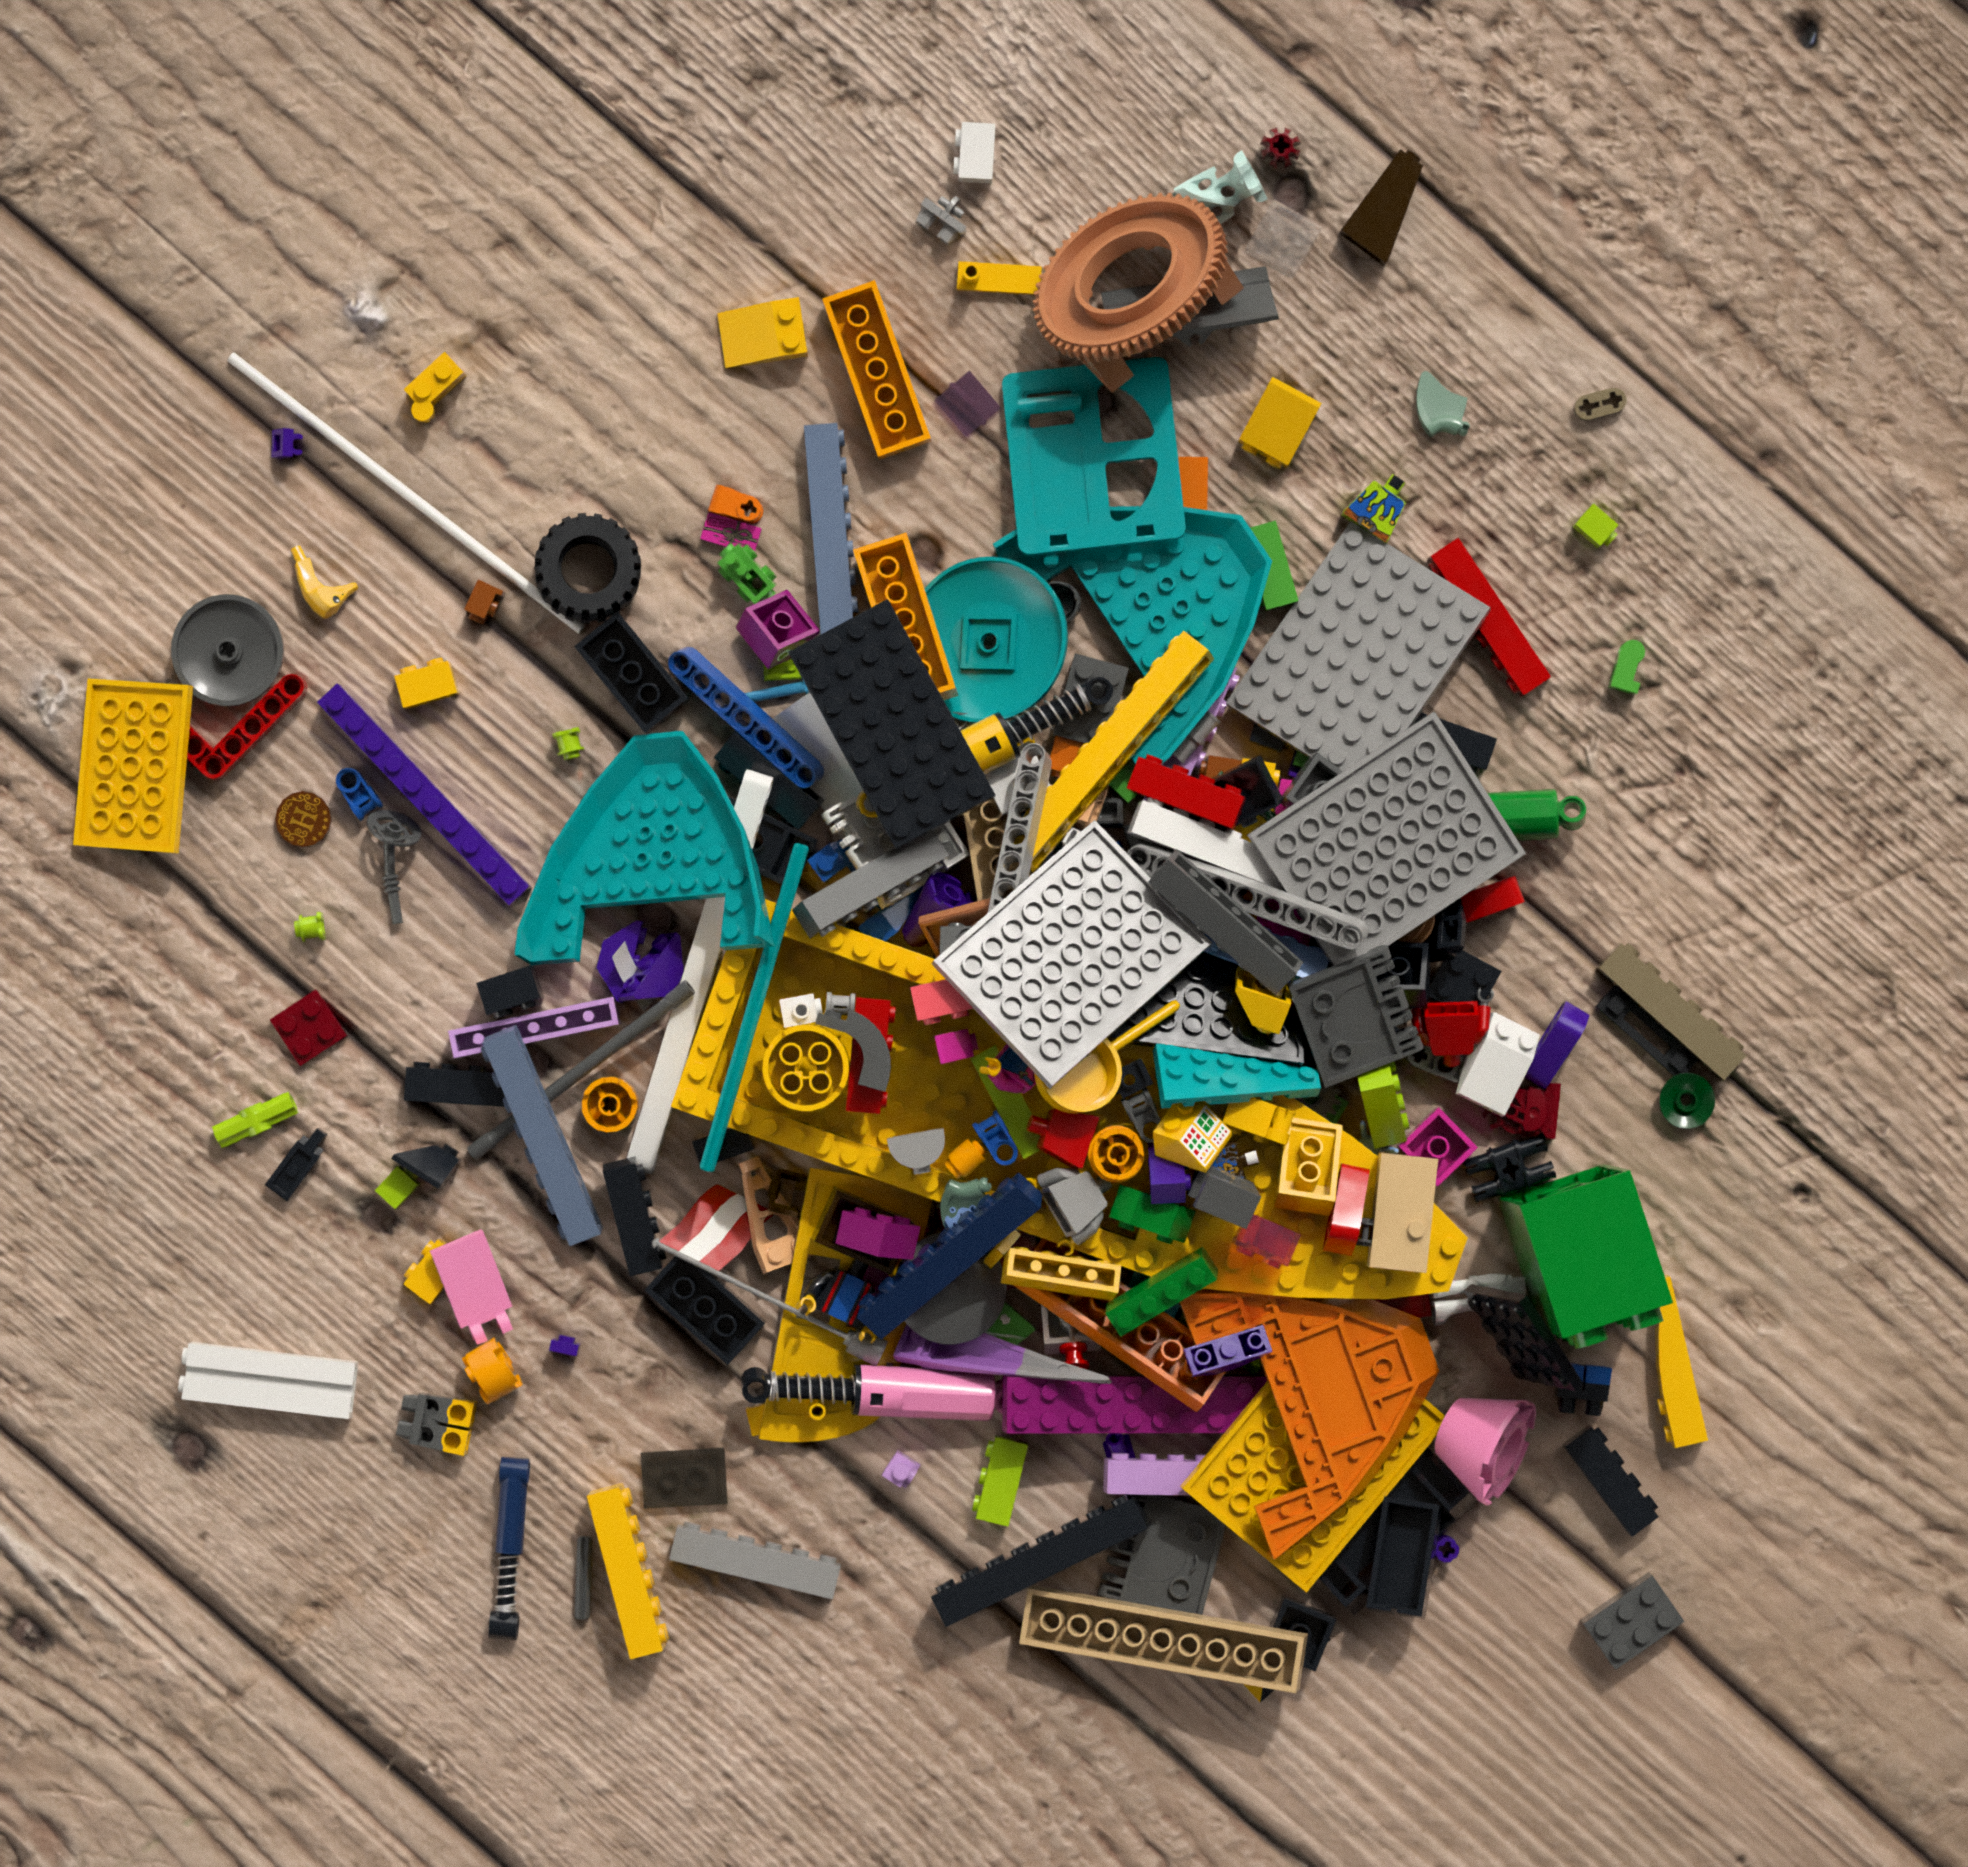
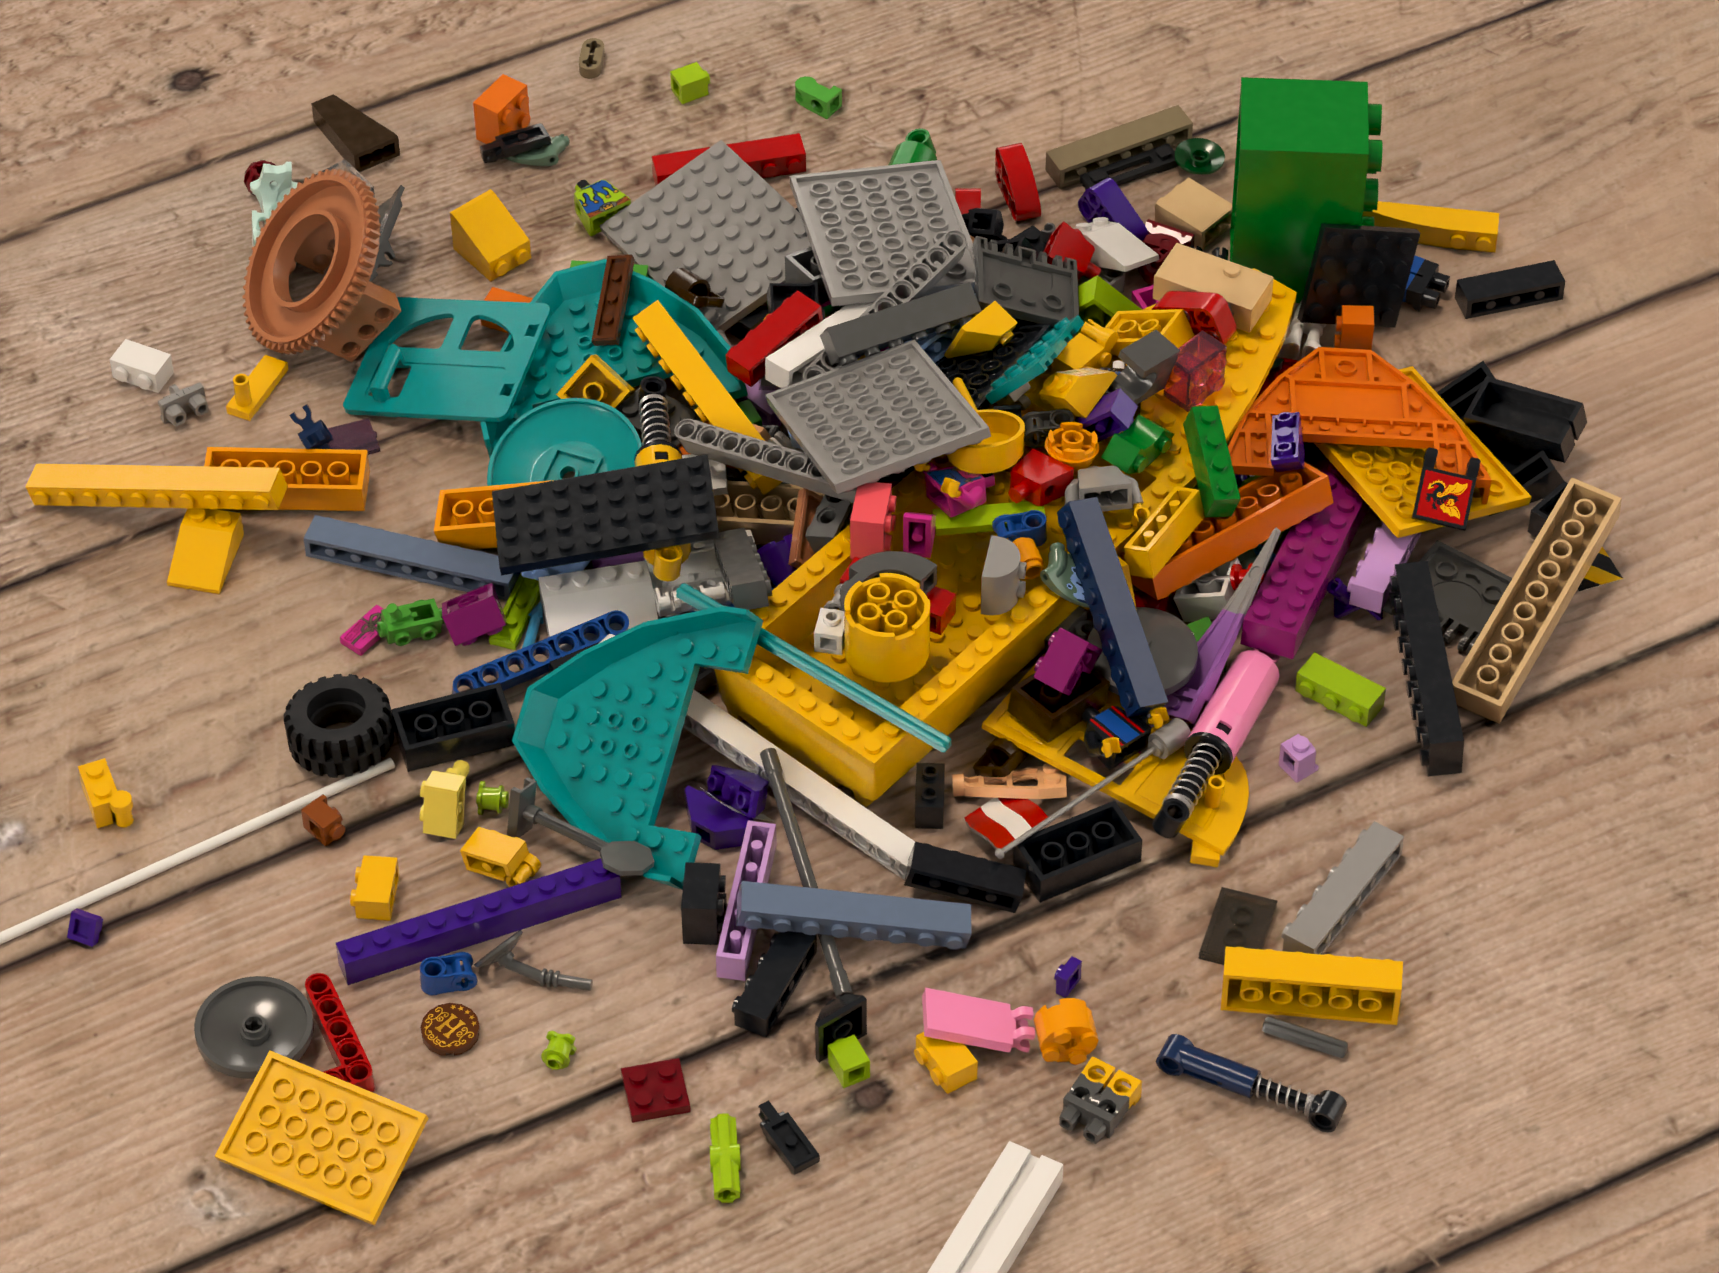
camera: 70 degrees left, 40 degrees down
yellow animal [291,546,358,619] -> none
light orange brick [582,1077,639,1133] -> none
orange piece [708,484,764,524] -> none
bright pink cone [1435,1398,1536,1505] -> none
dark grey brick [1580,1572,1685,1670] -> none
none -> yellow brick [25,464,288,510]
none -> dark blue pin [290,404,333,449]
none -> light yellow brick [419,760,470,839]
none -> yellow hinge [460,827,541,887]
none -> orange brick [473,74,530,144]
none -> black hinge [480,123,551,163]
none -> dark grey piece [507,777,654,876]
none -> yellow brick [556,354,635,409]
none -> reddish brown tile [592,254,635,346]
none -> dark brown piece [665,268,725,309]
none -> red beam [995,143,1041,222]
none -> tan brick [1155,177,1232,249]
none -> orange brick [1334,305,1374,350]
none -> flag [1412,447,1481,531]

